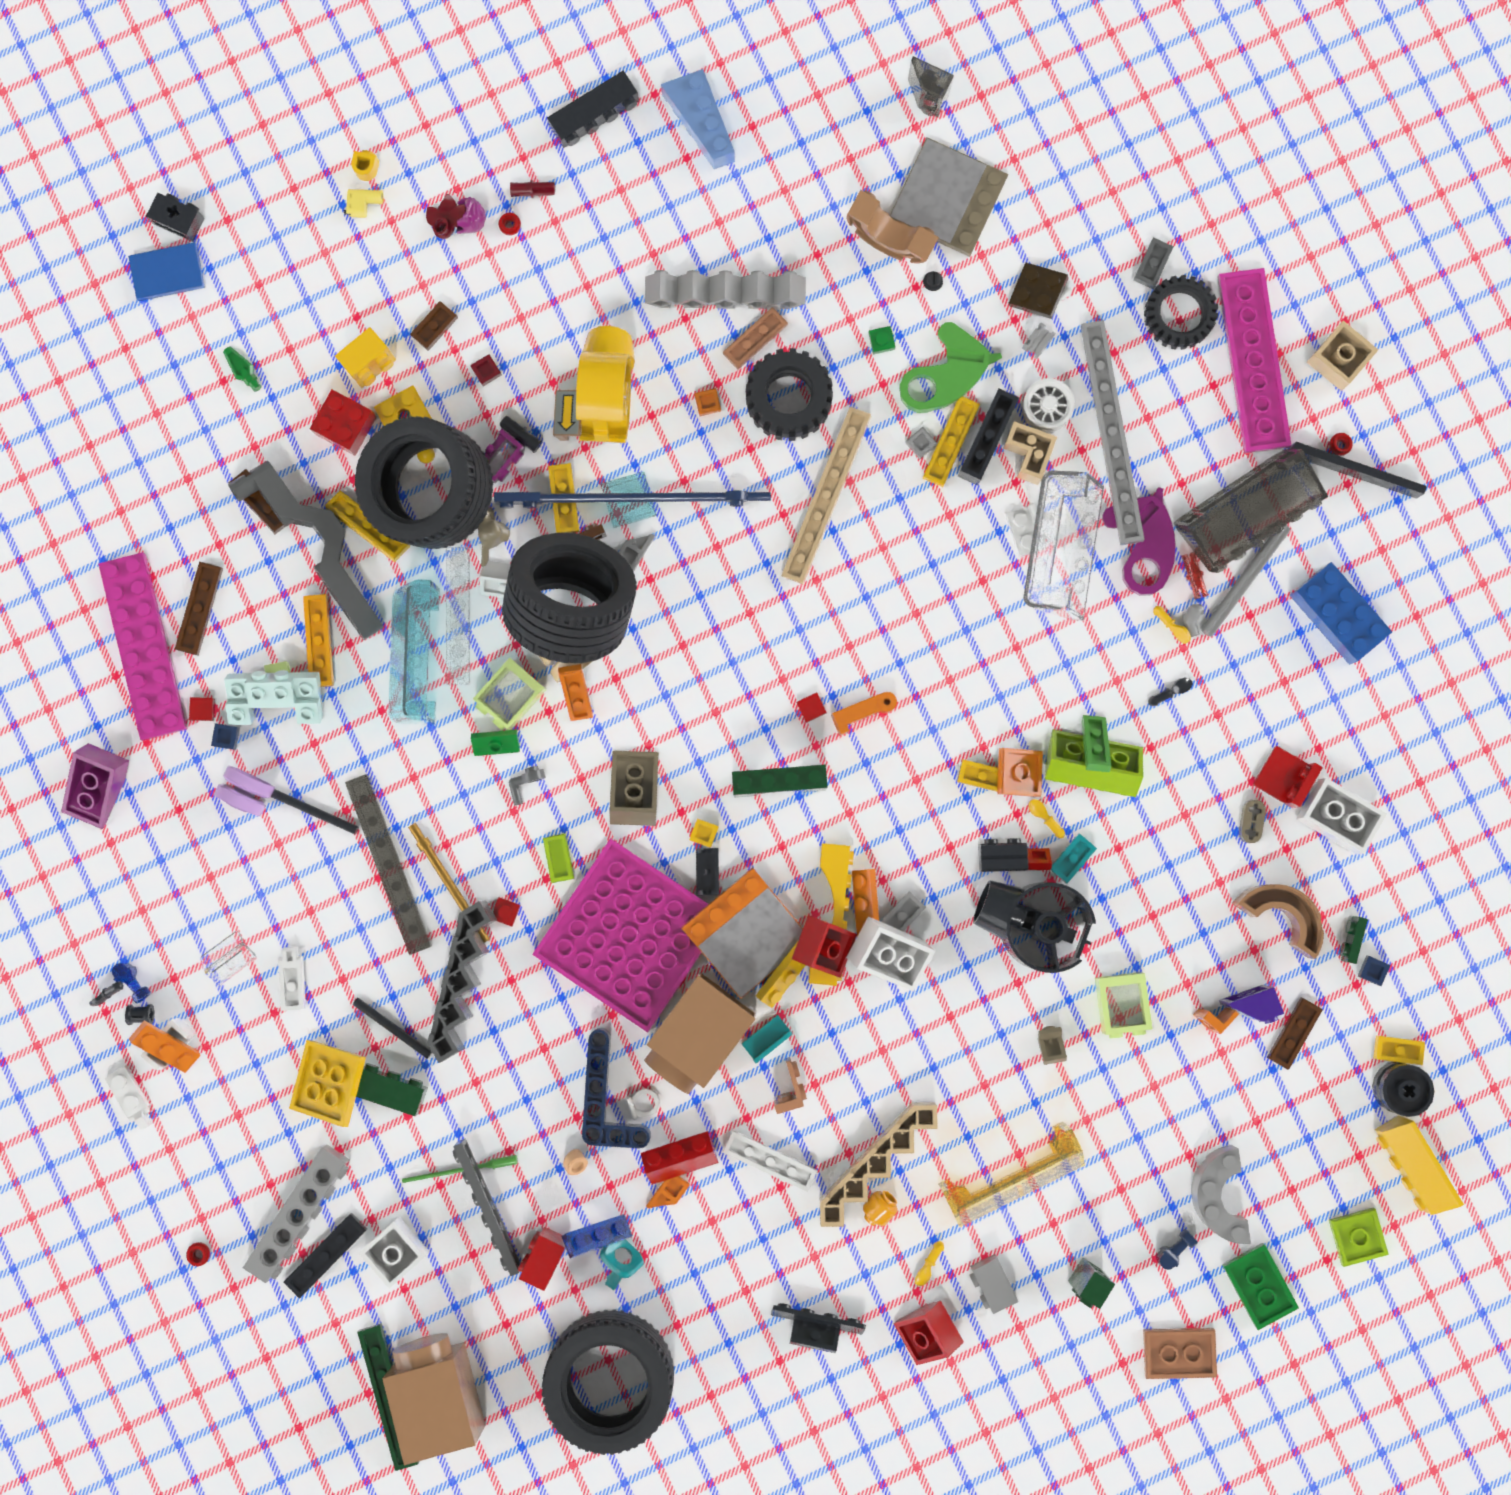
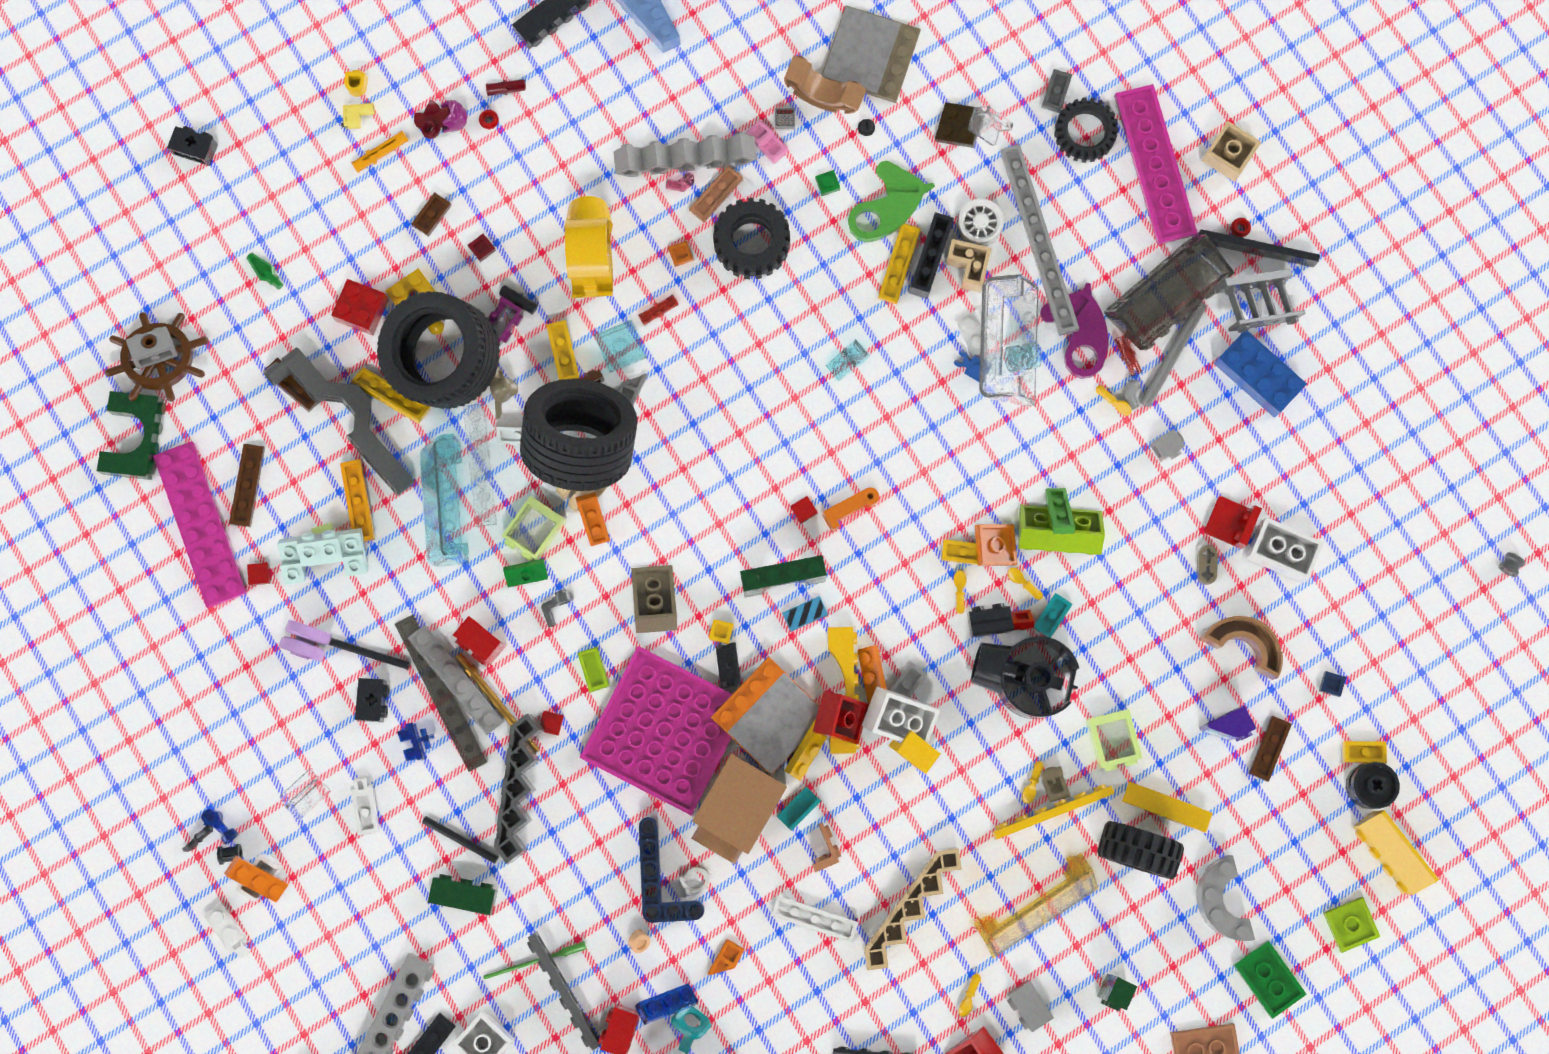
camera: 10 degrees left, 5 degrees down
magenta slope [61,743,129,829] -> none
blue tile [128,242,205,301] -> none
dark blue plate [211,723,240,750] -> none
yellow plate [289,1040,366,1127] -> none
yellow brick [335,327,396,389] -> none
dark blue bar [494,490,771,509] -> none
panel [553,390,581,441] -> none
red brick [640,1131,719,1185] -> none
tan plate [781,407,872,585] -> none
light orange head [863,1190,898,1226] -> none
light grey tile [905,427,938,460] -> none
light grey wheel [1022,322,1056,359] -> none
black piece [1148,677,1193,706] -> none
dark blue leg [1156,1229,1198,1270] -> none
orange panel [1193,1007,1239,1034] -> none
dark green plate [1340,916,1368,964] -> none
none -> dark green arch [96,391,166,480]
none -> reddish brown brick [105,312,209,402]
none -> light orange pin [351,130,409,173]
none -> black brick [355,678,390,723]
none -> clear blue hips [397,722,435,761]
none -> light grey plate [408,625,504,736]
none -> red brick [453,616,506,665]
none -> clear red pin [638,294,679,326]
none -> clear pink arm [666,172,695,192]
none -> bright pink slope [745,120,789,164]
none -> light grey tile [775,108,795,129]
none -> dark azure tile [782,596,828,632]
none -> clear light blue plate [825,339,870,381]
none -> yellow panel [888,730,941,774]
none -> blue plate [953,350,992,383]
none -> yellow piece [953,570,967,614]
none -> clear panel [968,106,1014,146]
none -> yellow plate [992,784,1115,840]
none -> clear light blue wheel [1004,342,1042,373]
none -> yellow piece [1022,761,1044,804]
none -> black tyre [1097,821,1184,880]
none -> yellow slope [1122,781,1213,833]
none -> light grey brick [1150,429,1185,462]
none -> dark grey fence [1214,269,1306,333]

